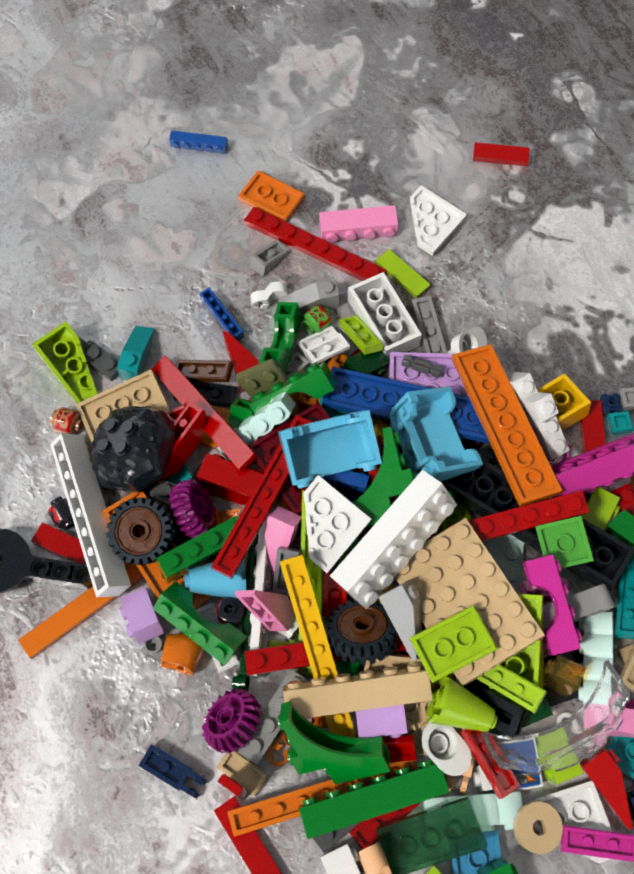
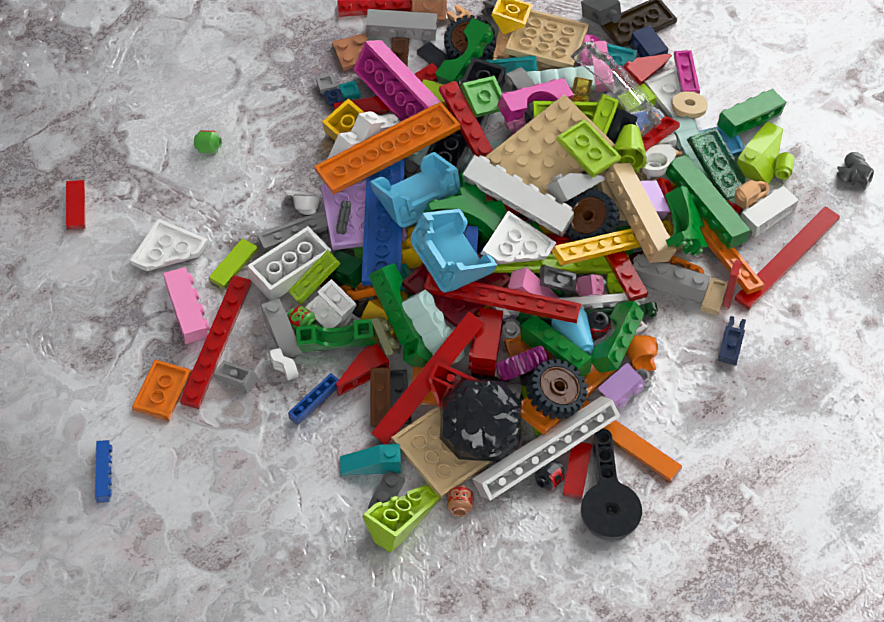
camera: 105 degrees left, 10 degrees down
magenta gear [201,688,263,755] -> none
none -> bright green head [194,130,222,154]

